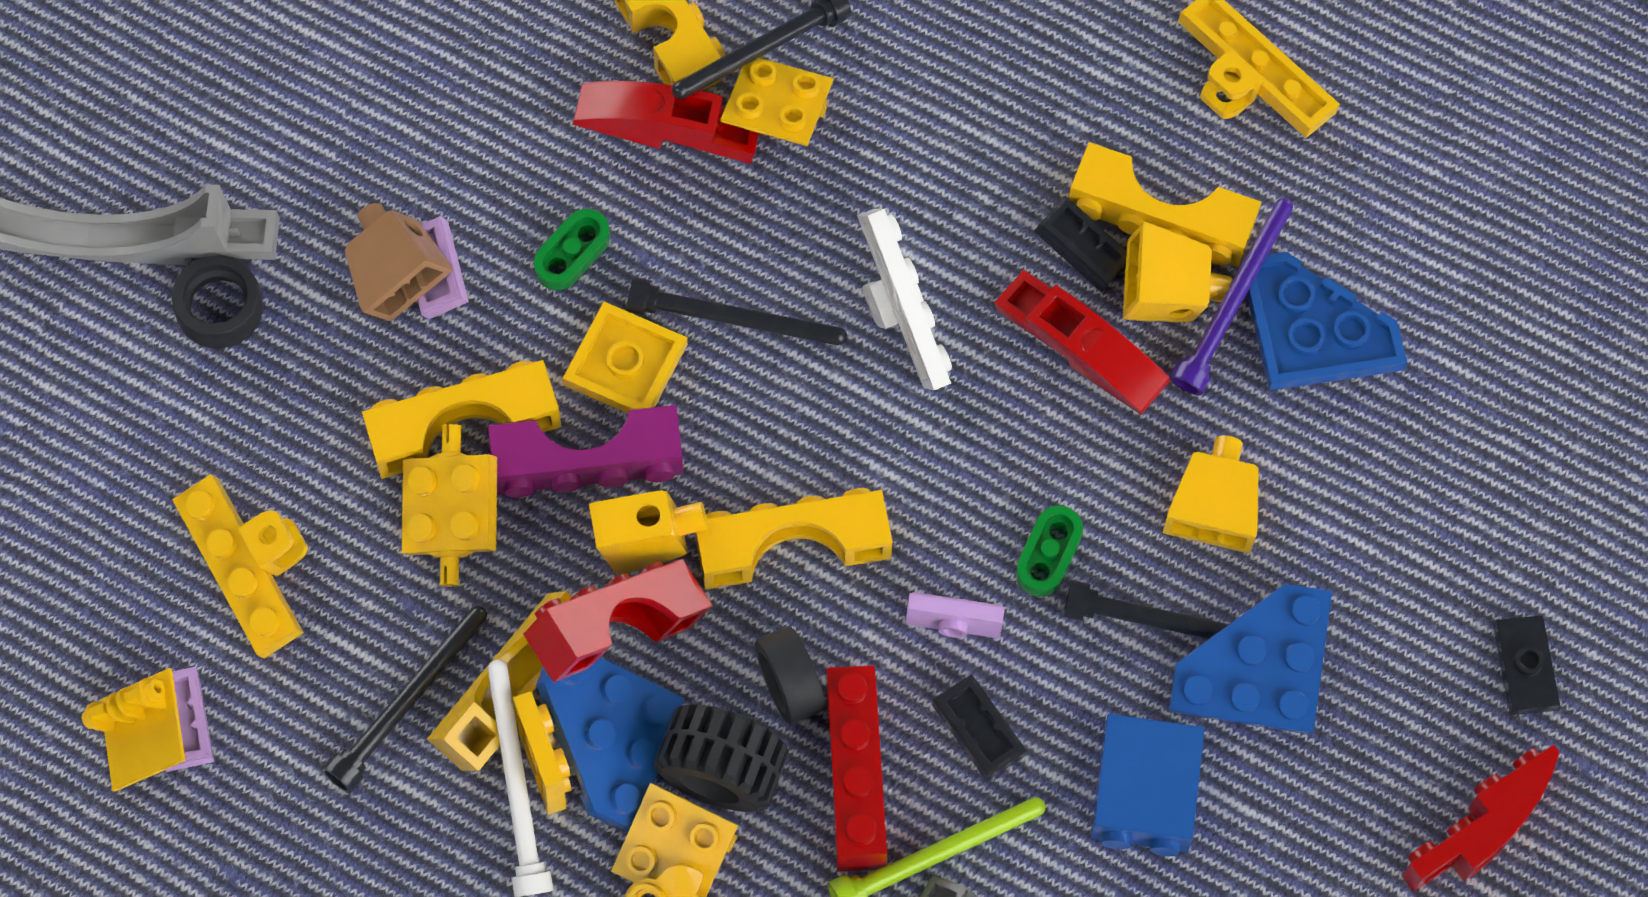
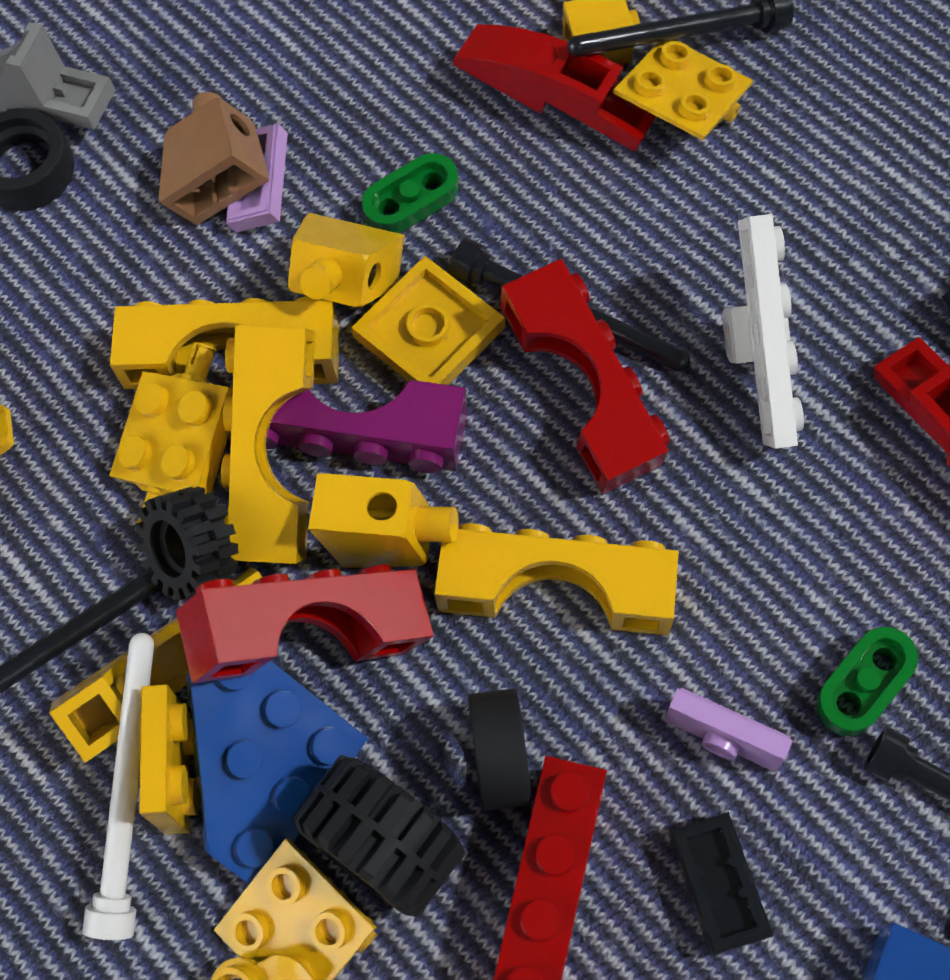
camera: 25 degrees right, 0 degrees up
none -> black tyre [136,486,239,600]
none -> yellow arch [221,325,315,564]
none -> yellow torso [288,213,405,307]
none -> red arch [500,258,670,495]

